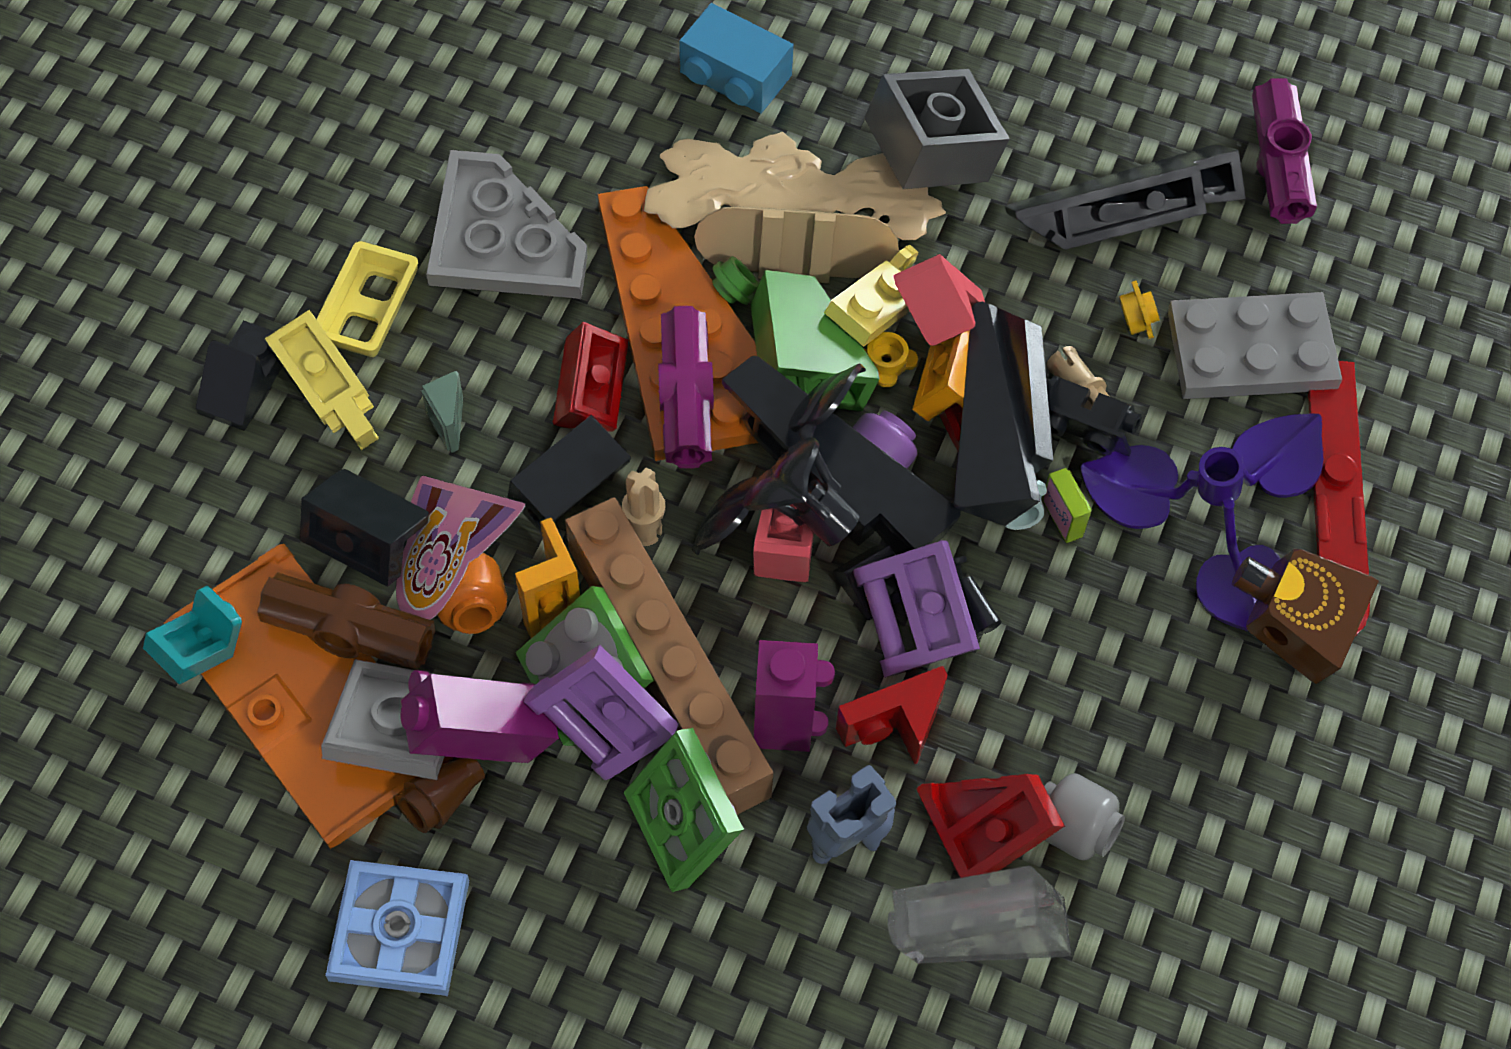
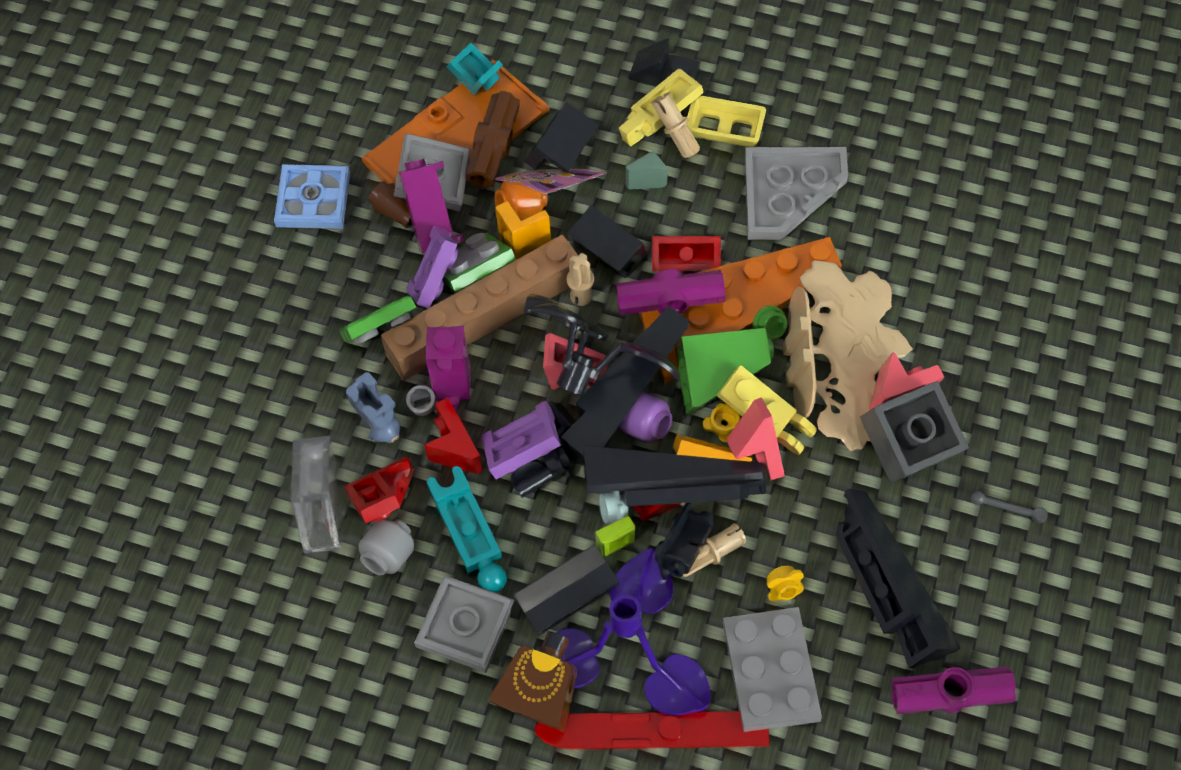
camera: 90 degrees right, 0 degrees up
dark azure brick [679,3,794,114] -> none
none -> light grey hinge [406,385,437,416]
none -> light grey plate [414,575,515,673]
none -> teal plate [426,466,507,593]
none -> black piece [514,545,620,636]
none -> tan axle [651,92,700,158]
none -> coral slope [869,352,944,410]
none -> dark grey hinge [970,491,1048,524]

